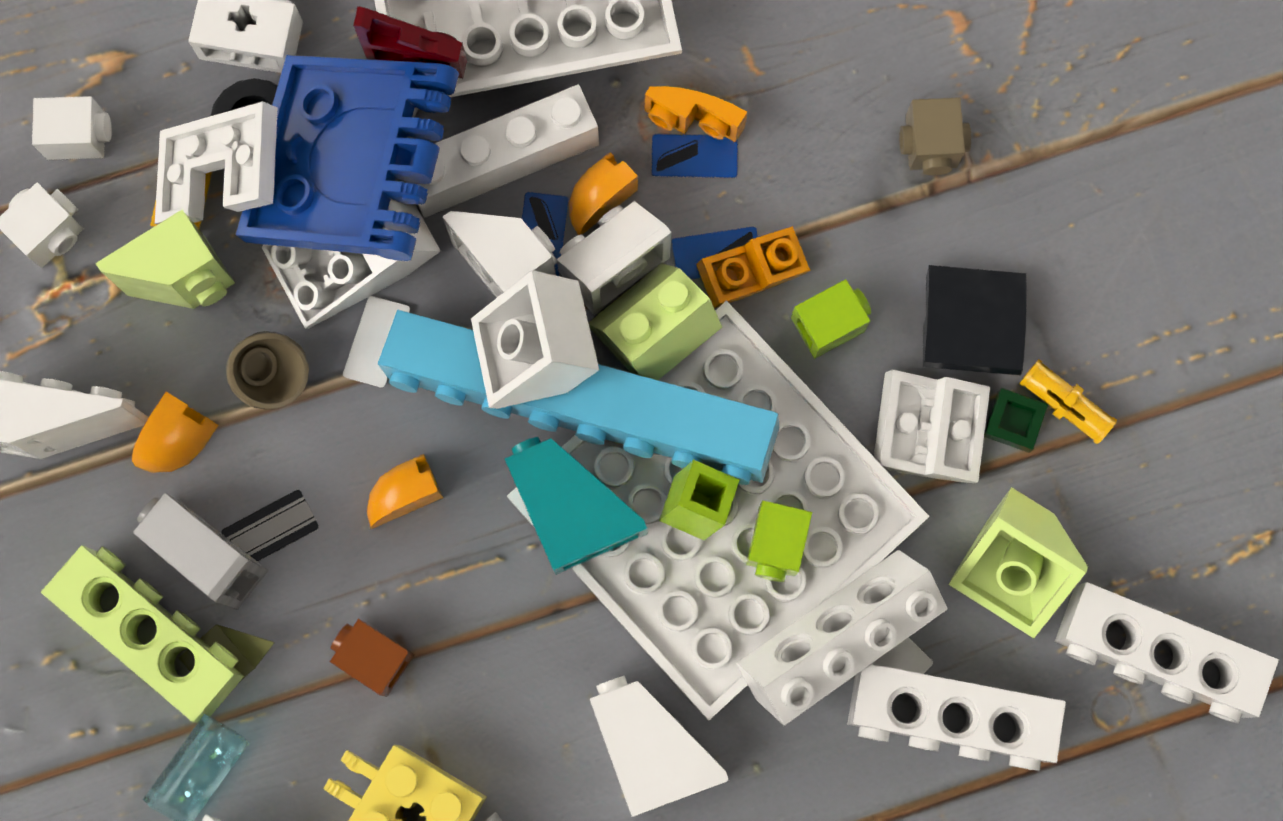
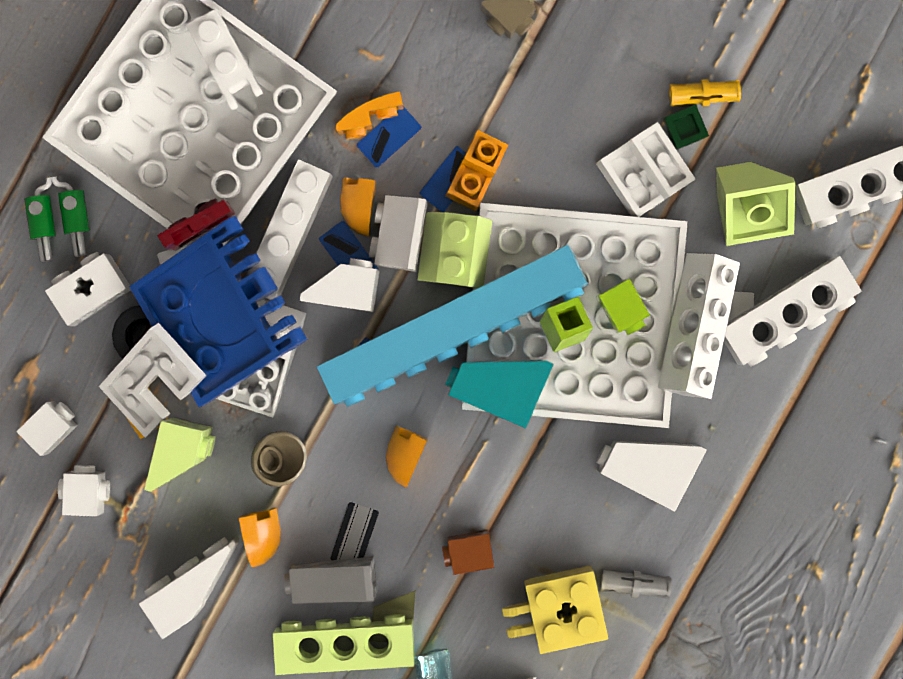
camera: 45 degrees left, 10 degrees up
white sticker [343,296,410,388] -> none
white slope [471,270,599,409] -> none
lime brick [791,279,872,359] -> none
black slope [923,265,1027,376] -> none

